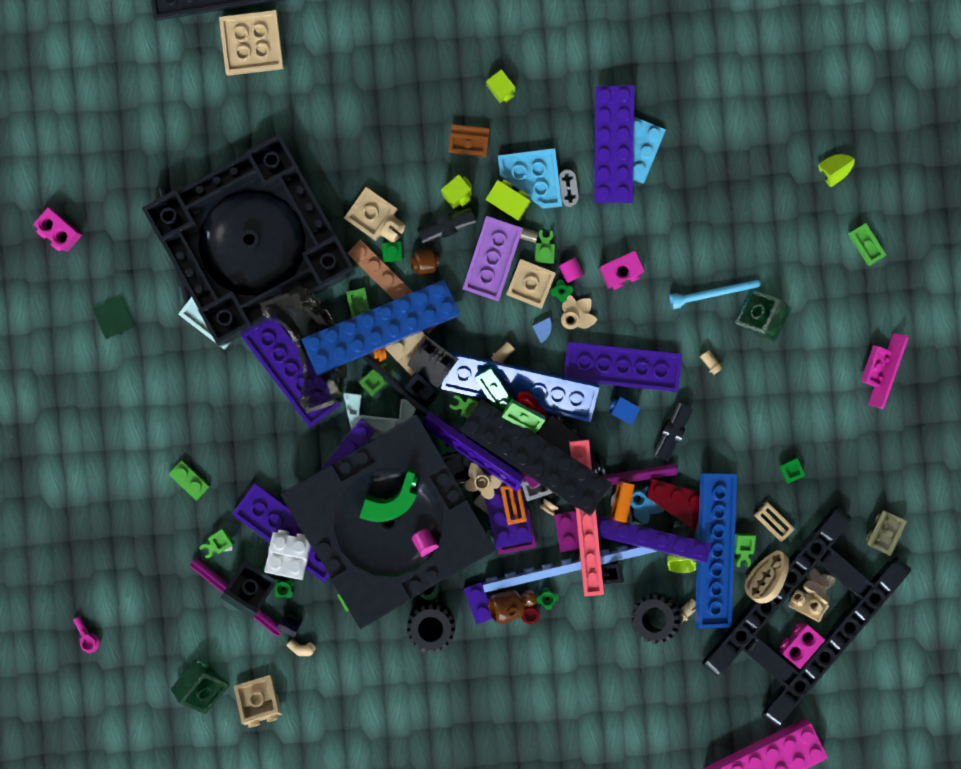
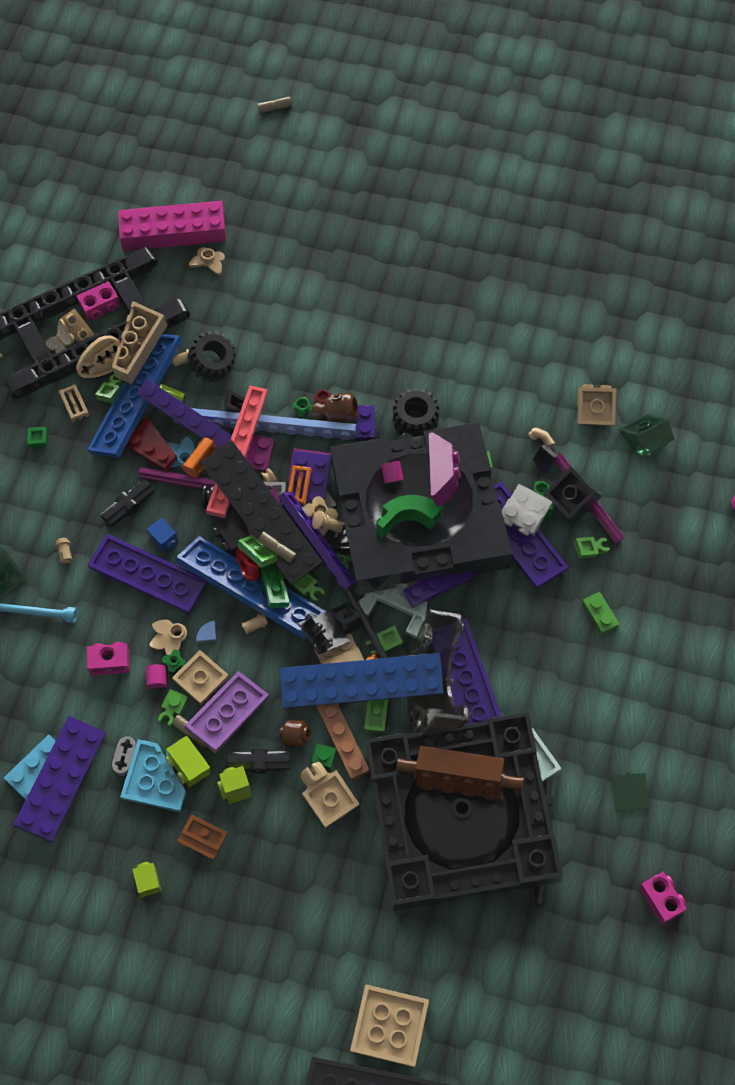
camera: 165 degrees left, 25 degrees down
none -> tan wedge [112,301,167,384]
none -> tan animal [189,247,225,276]
none -> dark tan piece [258,532,296,563]
none -> tan pin [312,511,343,533]
none -> reddish brown brick [396,746,524,800]
none -> wedge [429,433,461,507]

